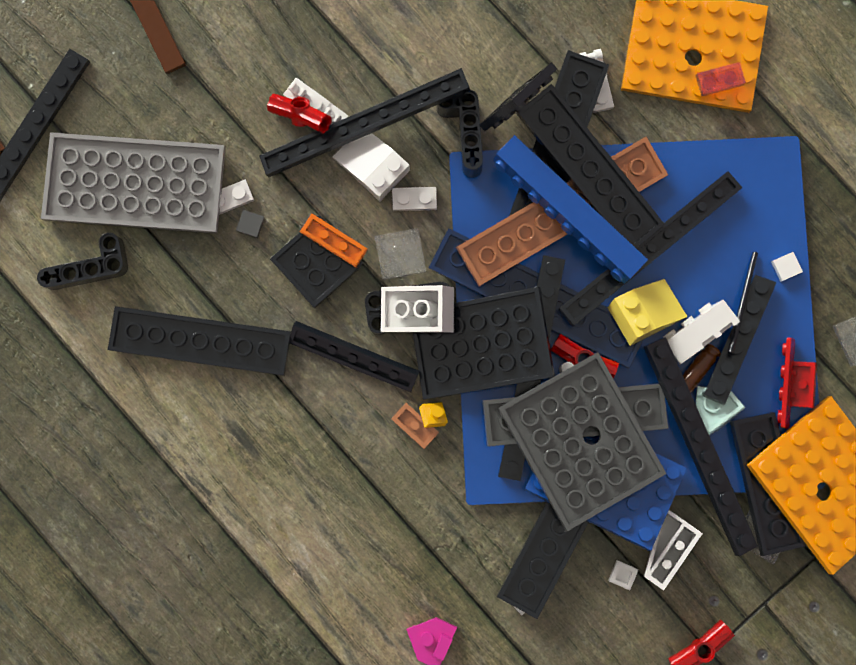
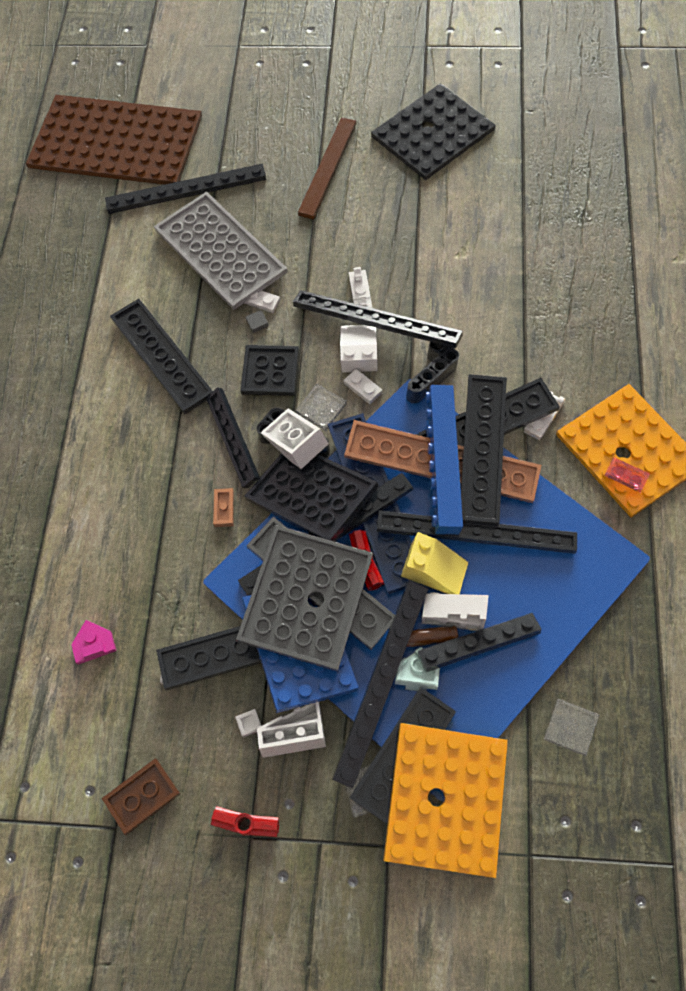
camera: 50 degrees right, 20 degrees down
black beam [37,233,128,290] -> none
red piece [267,93,332,133] -> none
orange tile [300,214,368,268] -> none
yellow plate [419,402,448,428] -> none
black plate [479,62,557,131] -> none
black axle [728,252,758,354] -> none
white tile [771,252,803,282] -> none
red bracket [777,337,817,429] -> none

